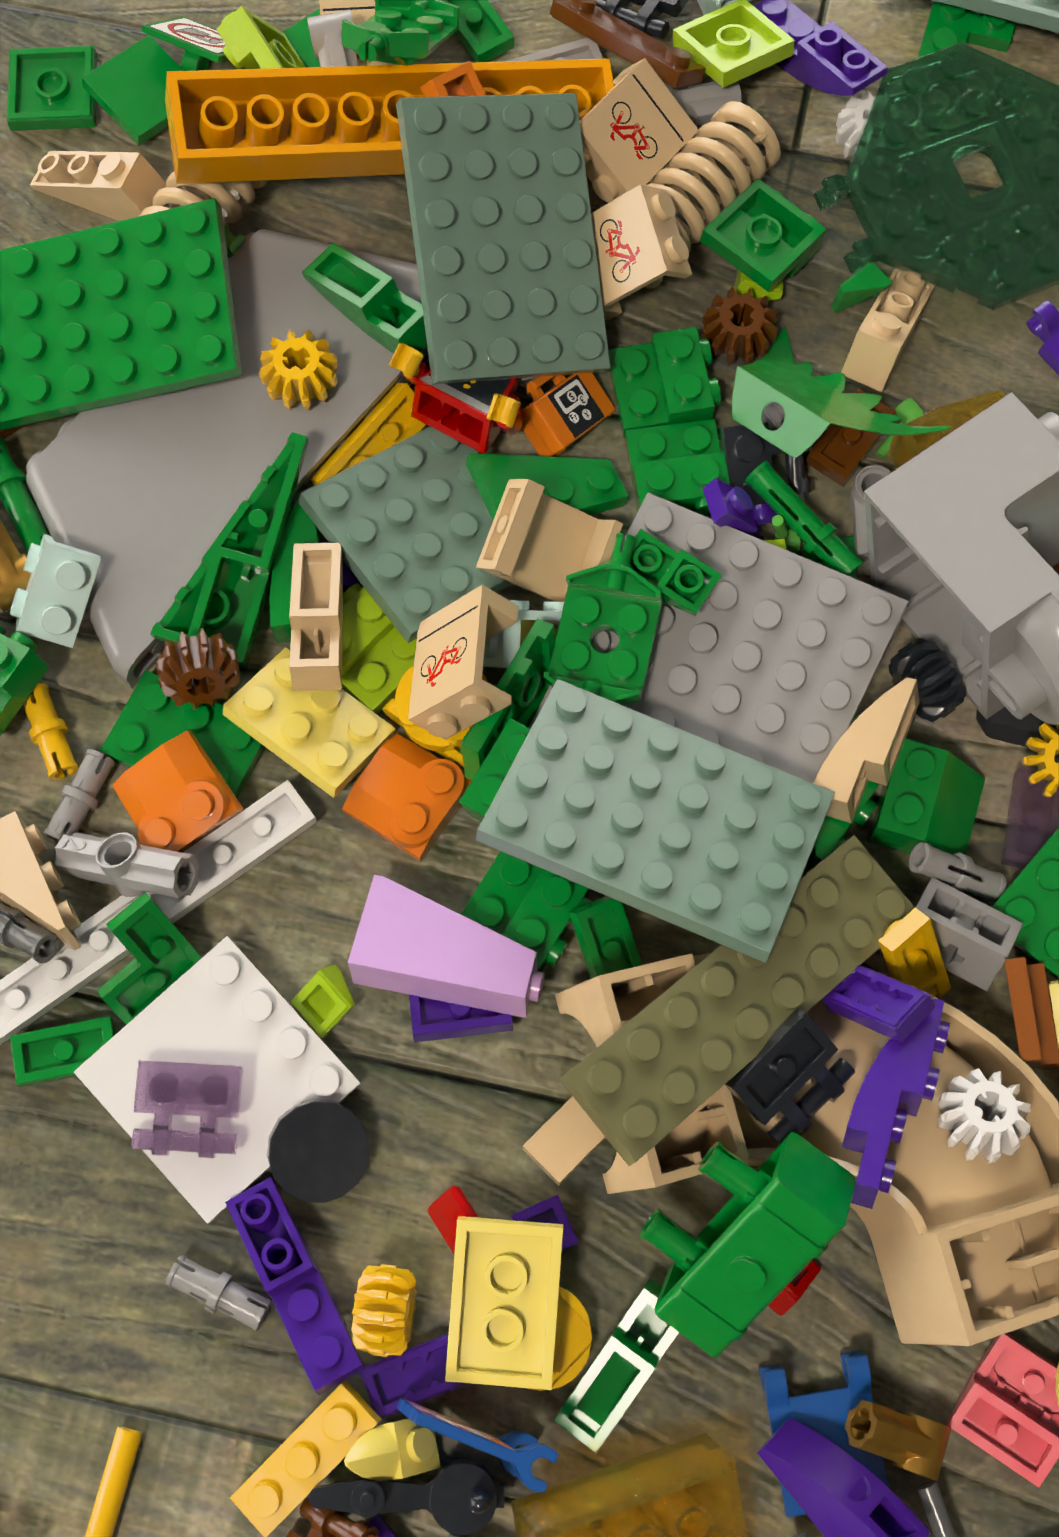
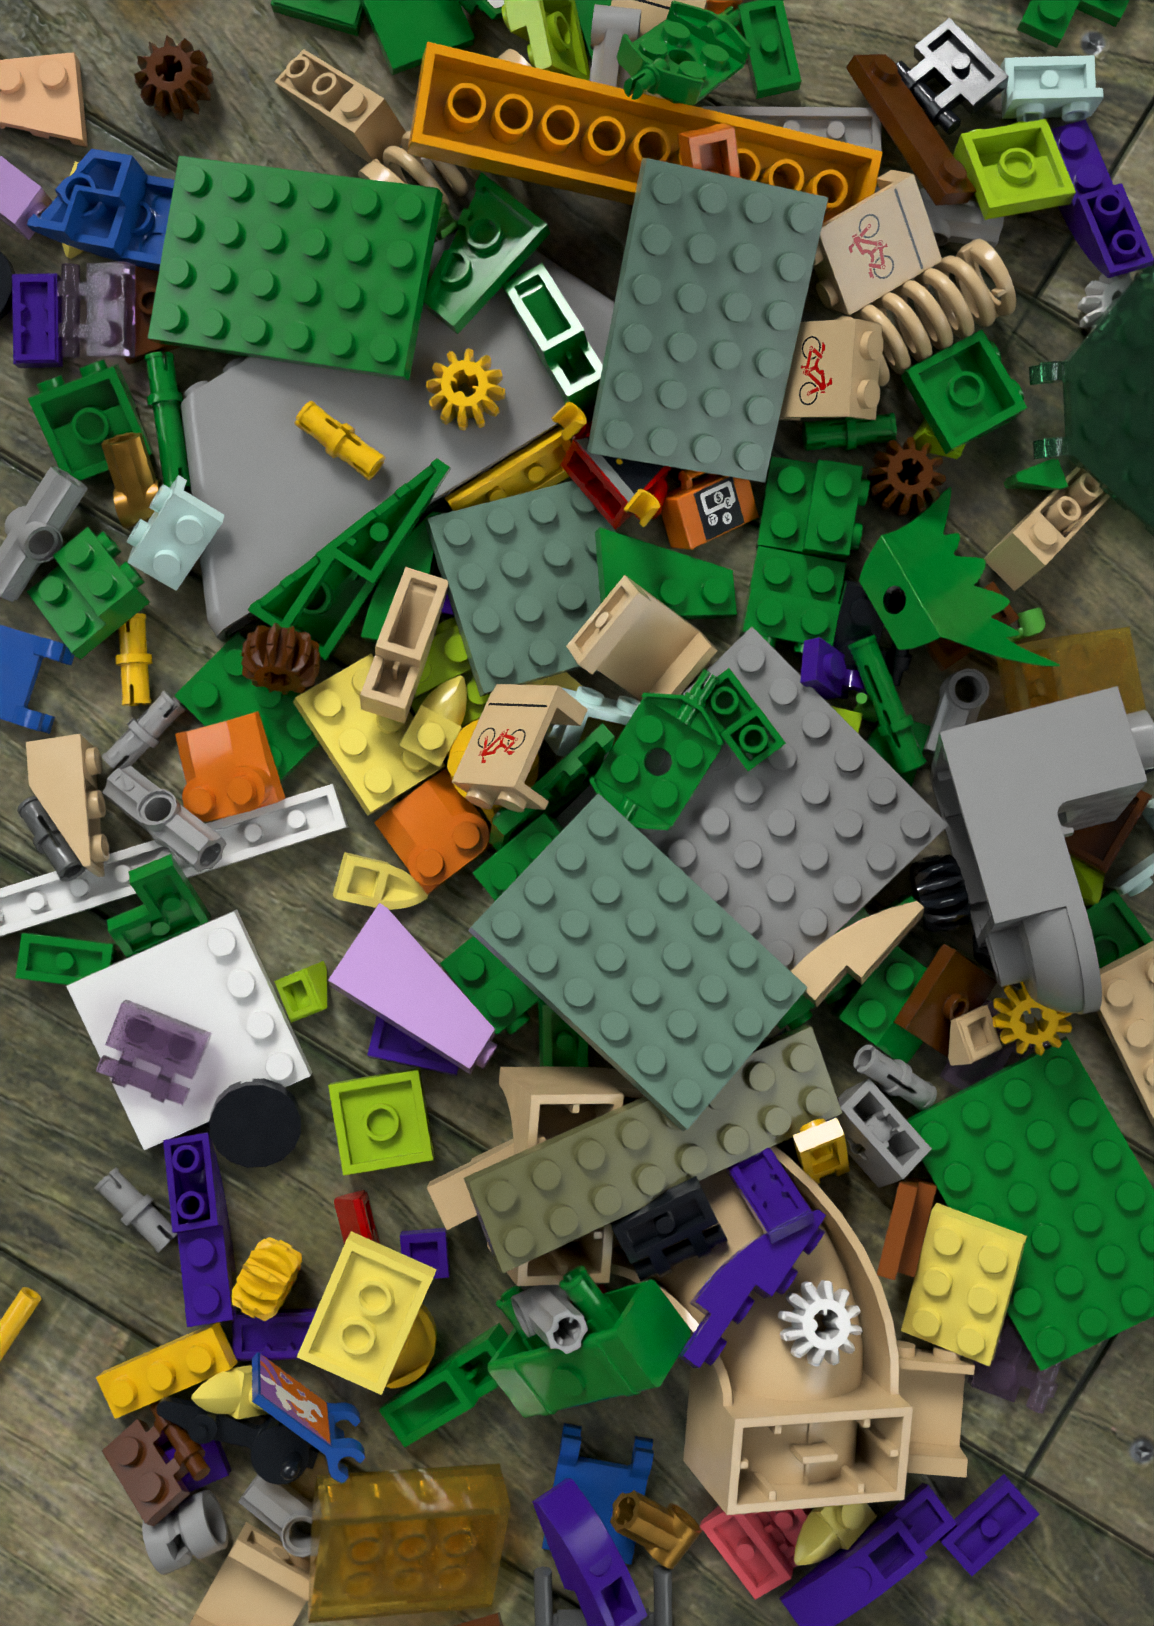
camera: 20 degrees right, 15 degrees up
none -> yellow pin [294,401,386,481]
none -> lime plate [328,1068,435,1176]
none -> light yellow plate [333,852,428,910]
none -> light yellow plate [399,675,467,767]
none -> green wing [423,172,550,334]
none -> light grey piece [511,1285,588,1354]
none -> green pin [802,412,897,451]
none -> reddish brown plate [894,944,997,1058]
none -> tan slope [948,1005,1002,1066]

